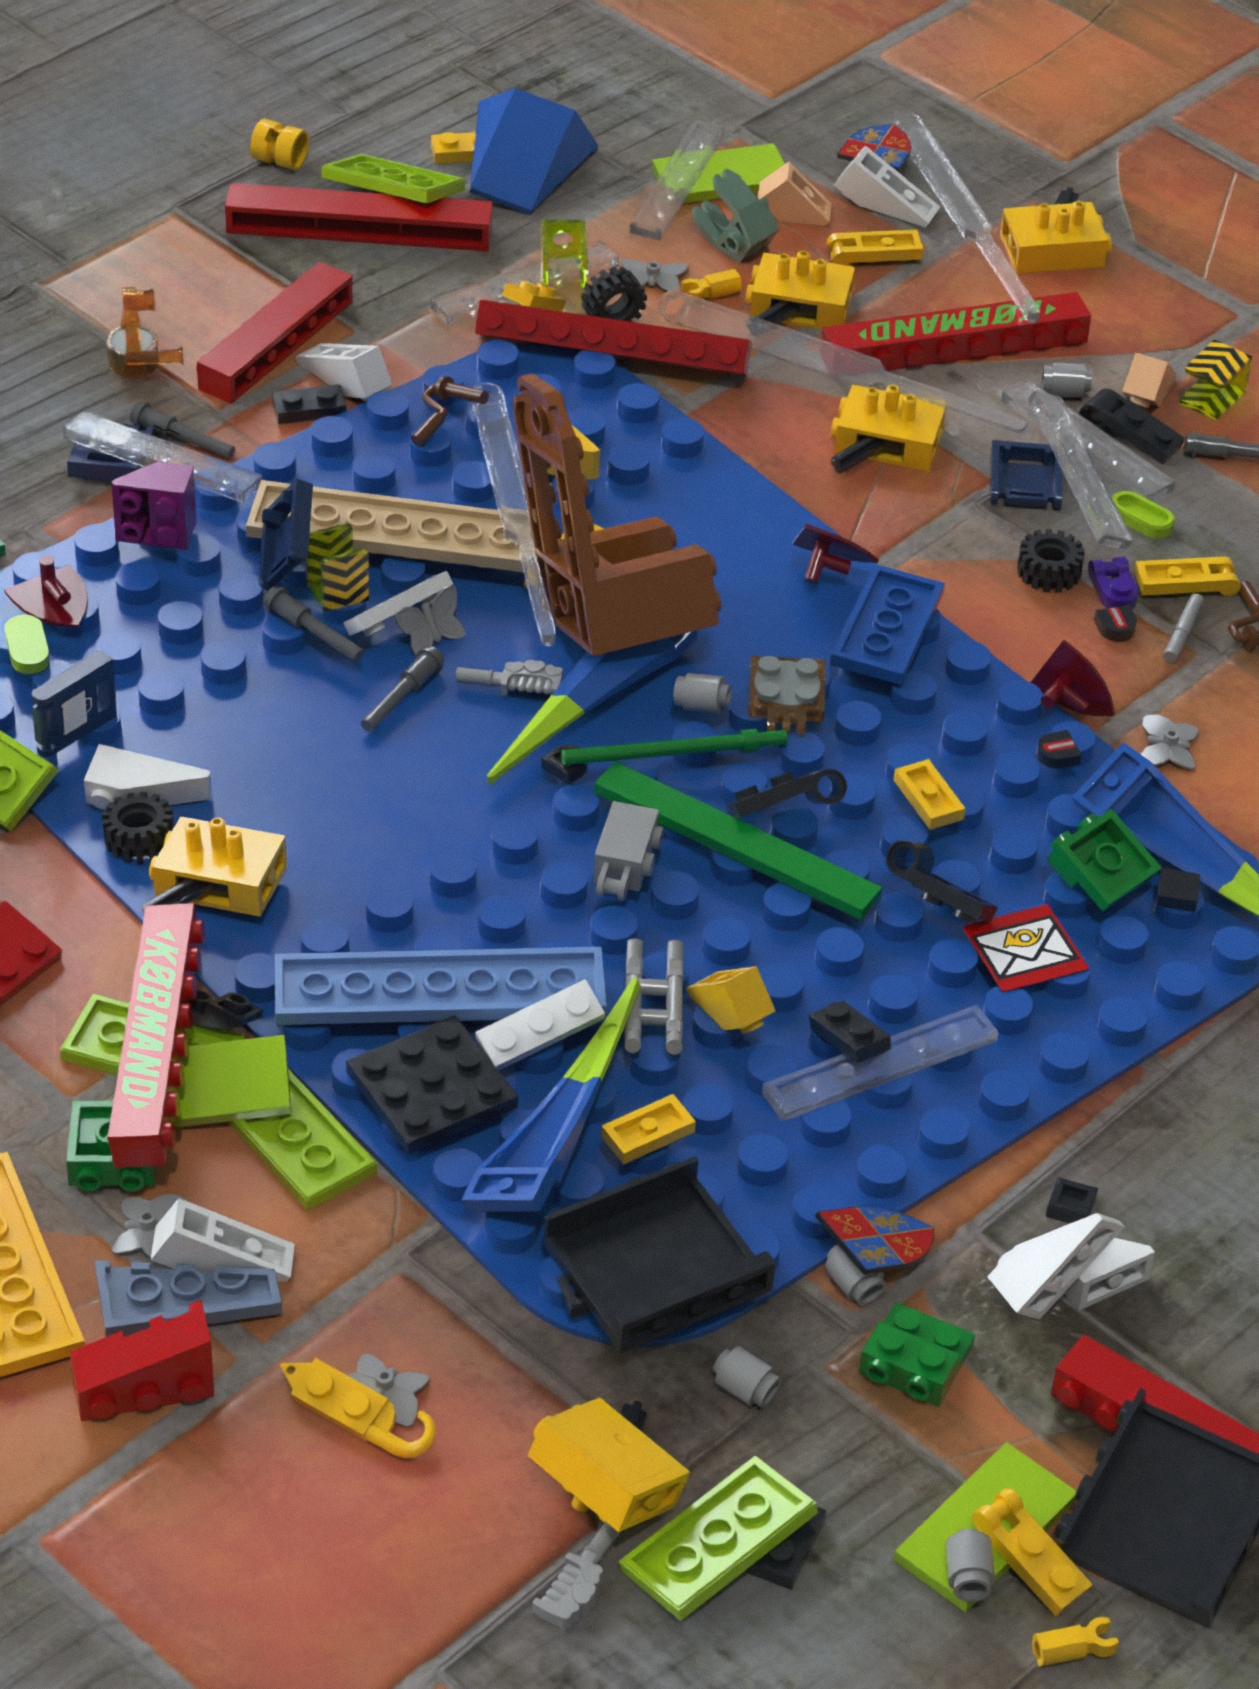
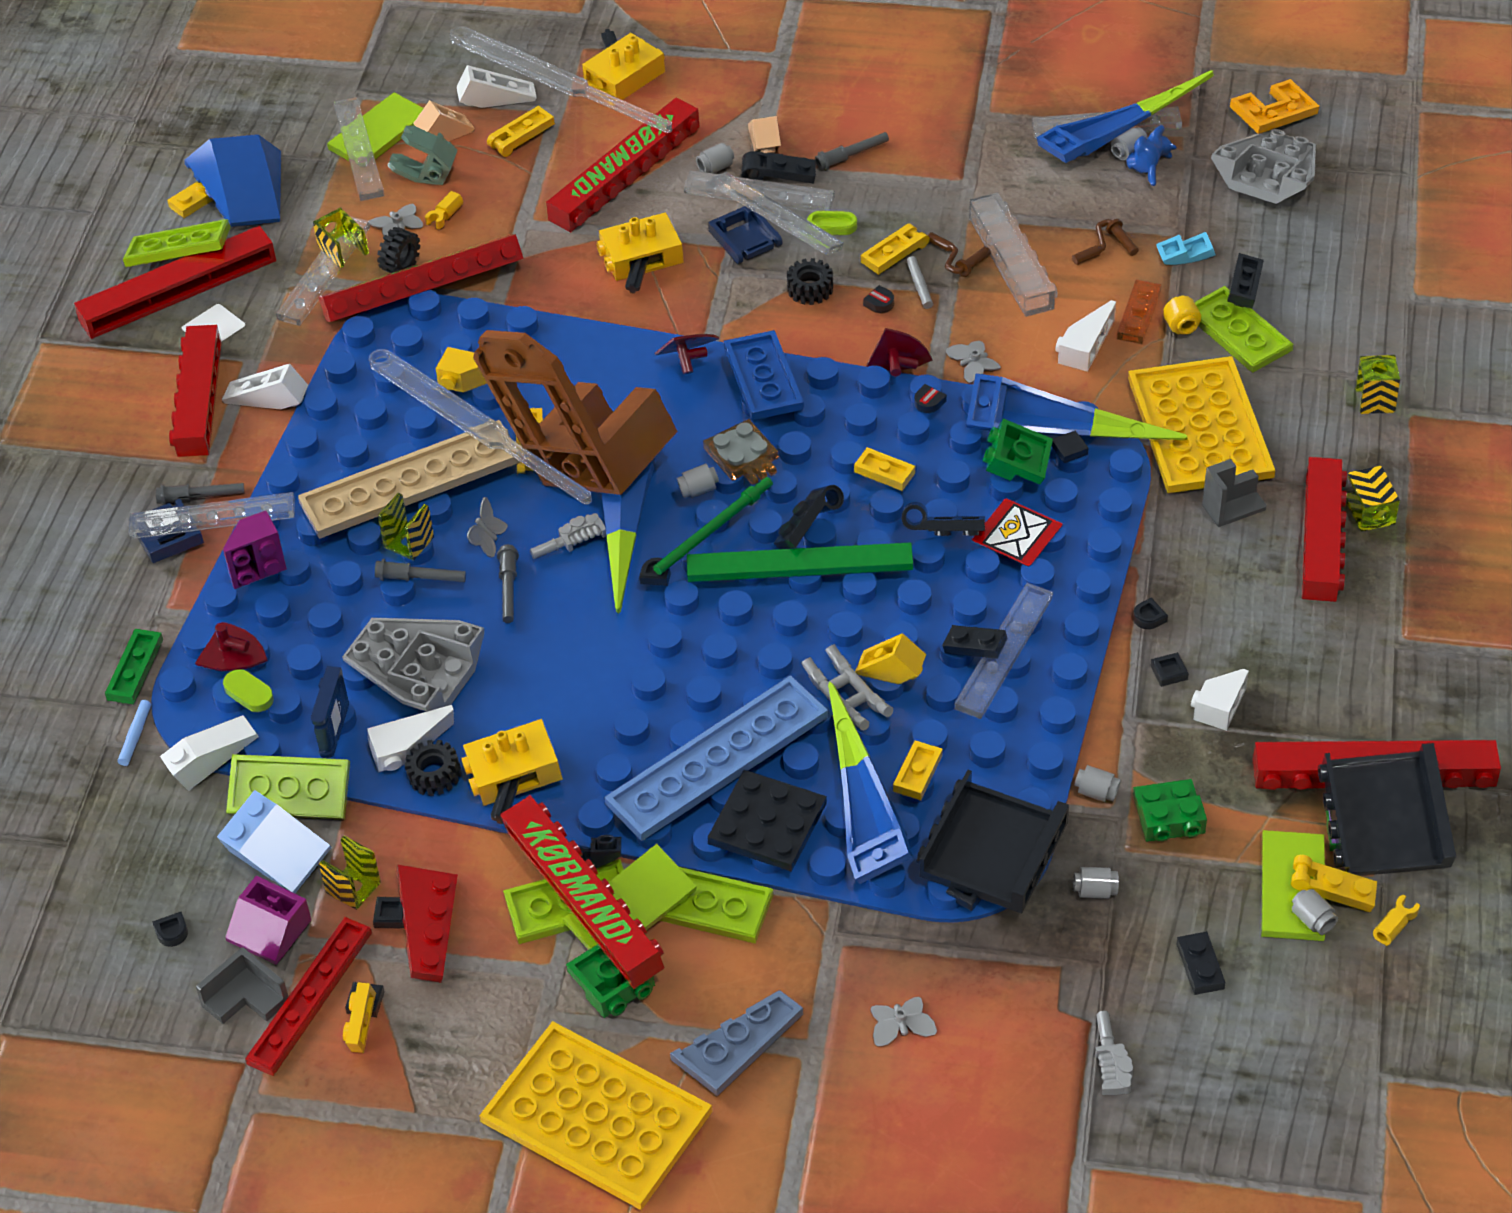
camera: 30 degrees left, 5 degrees up
red wedge [70,1300,214,1421] -> none
clear orange piece [106,287,184,378] -> none
light grey piece [112,1194,187,1258] -> none
white slope [151,1198,295,1282] -> none
yellow wheel [250,118,309,171] -> none
dark blue container [258,479,313,590] -> none
black plate [272,384,347,424] -> none
yellow plate [280,1358,436,1459] -> none
white plate [343,571,453,637] -> none
reddish brown piece [411,376,489,446] -> none
white plate [475,979,605,1071] -> none
yellow plate [502,280,566,311] -> none
yellow piece [528,1397,691,1532] -> none
light grey brick [593,801,664,901] -> none
lime tile [618,1456,818,1621] -> none
clear piece [658,290,1028,434] -> none
yellow piece [745,250,855,337] -> none
shield [815,1206,934,1275] -> none
shield [837,124,911,172] -> none
white slope [988,1213,1125,1320] -> none
dark purple plate [1088,556,1139,609] -> none
piece [1179,339,1253,420] -> none
none -> white sticker [182,304,245,342]
none -> light grey wedge [342,618,485,711]
none -> black tile [1133,597,1168,630]

